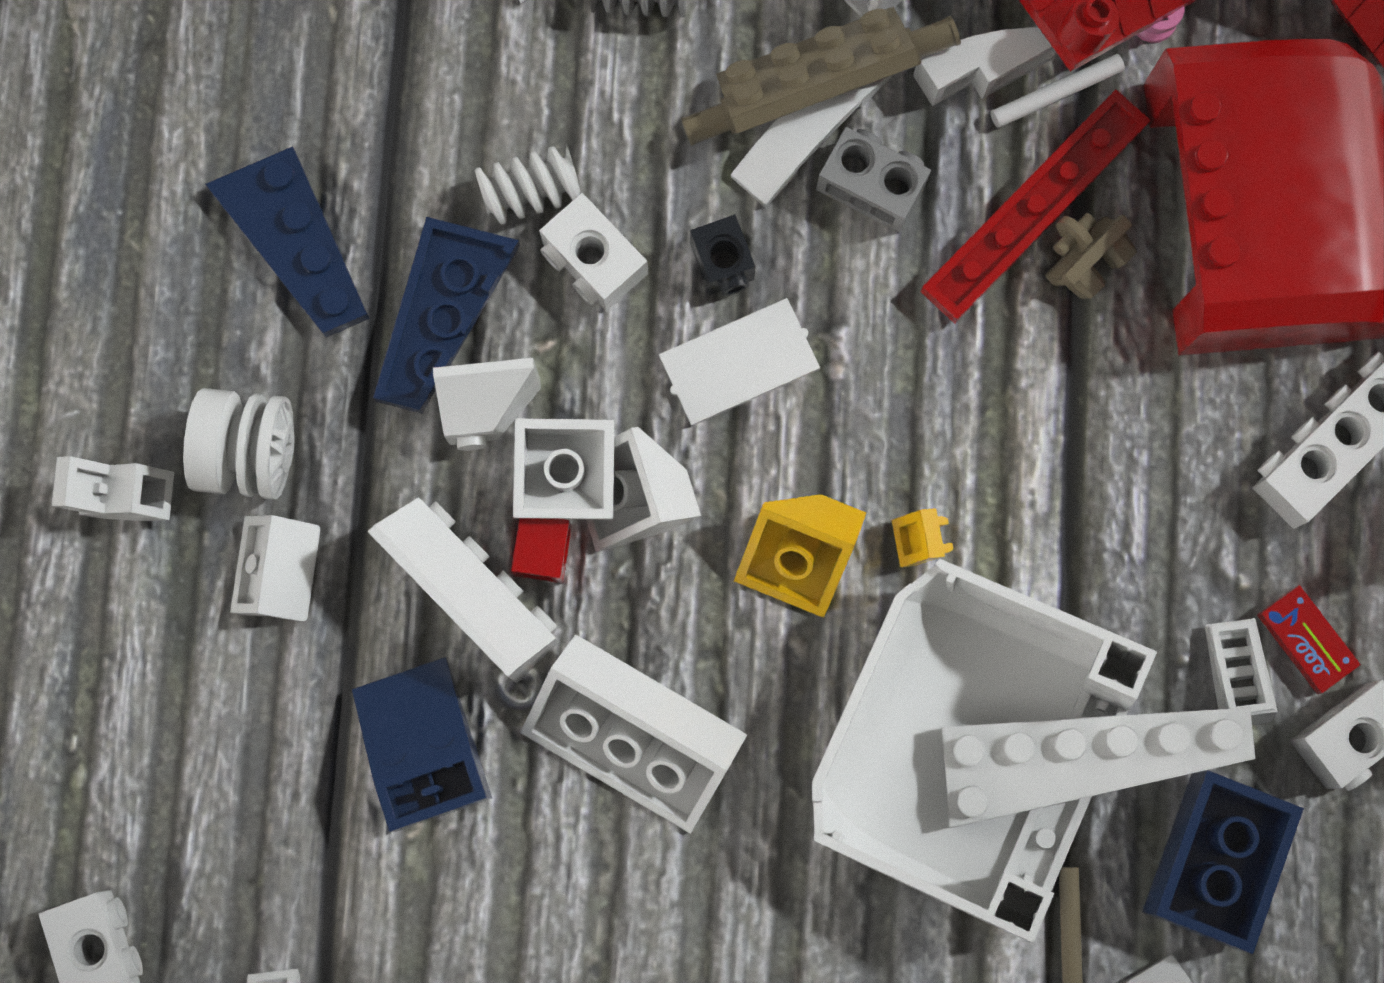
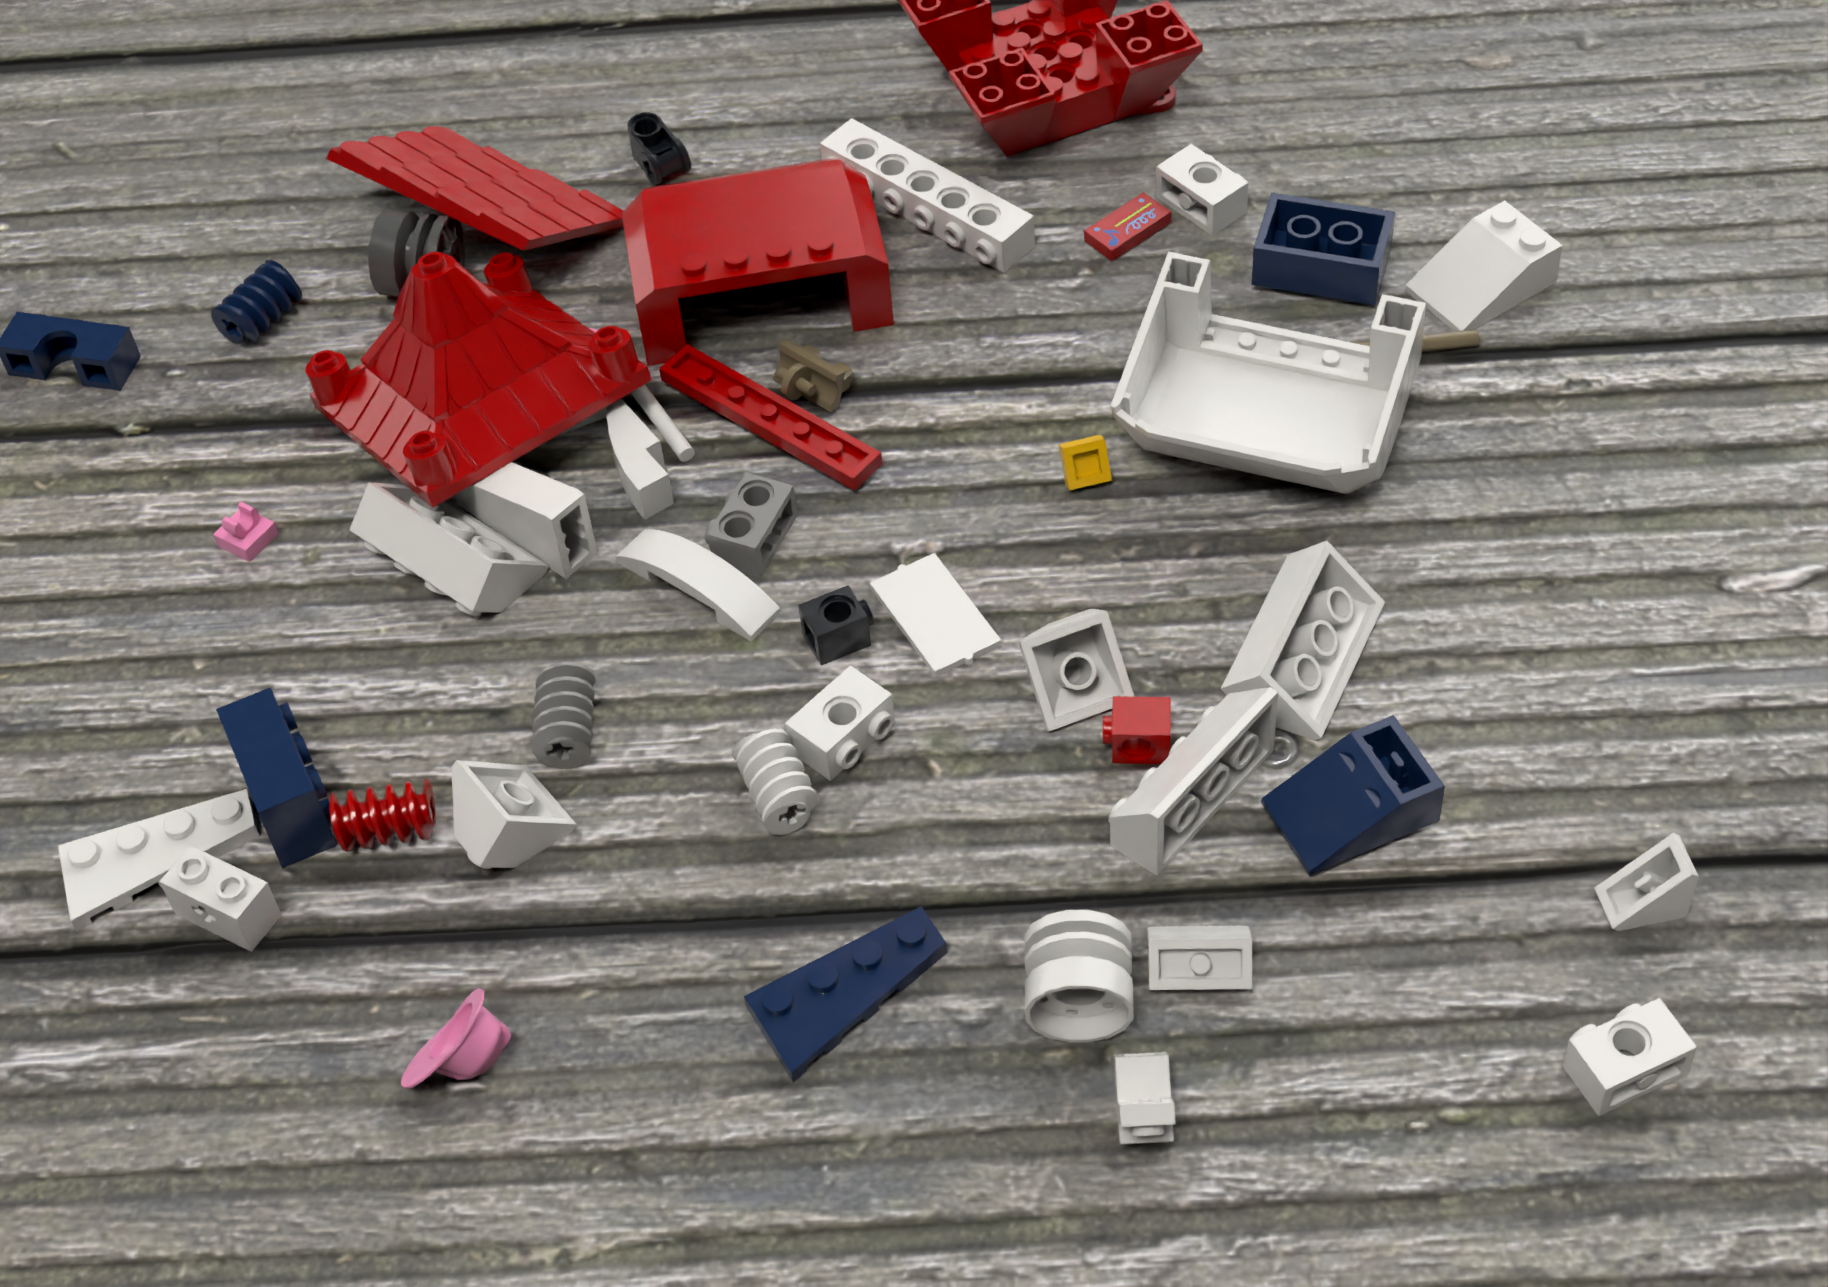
camera: 90 degrees left, 30 degrees down
dark blue wing [373,217,520,414] -> none
white slope [433,358,541,451] -> none
white slope [513,418,615,520] -> none
dark tan plate [681,6,961,146] -> none
yellow slope [734,494,866,618] -> none
white wing [942,707,1255,827] -> none
white slope [1205,618,1278,725] -> none

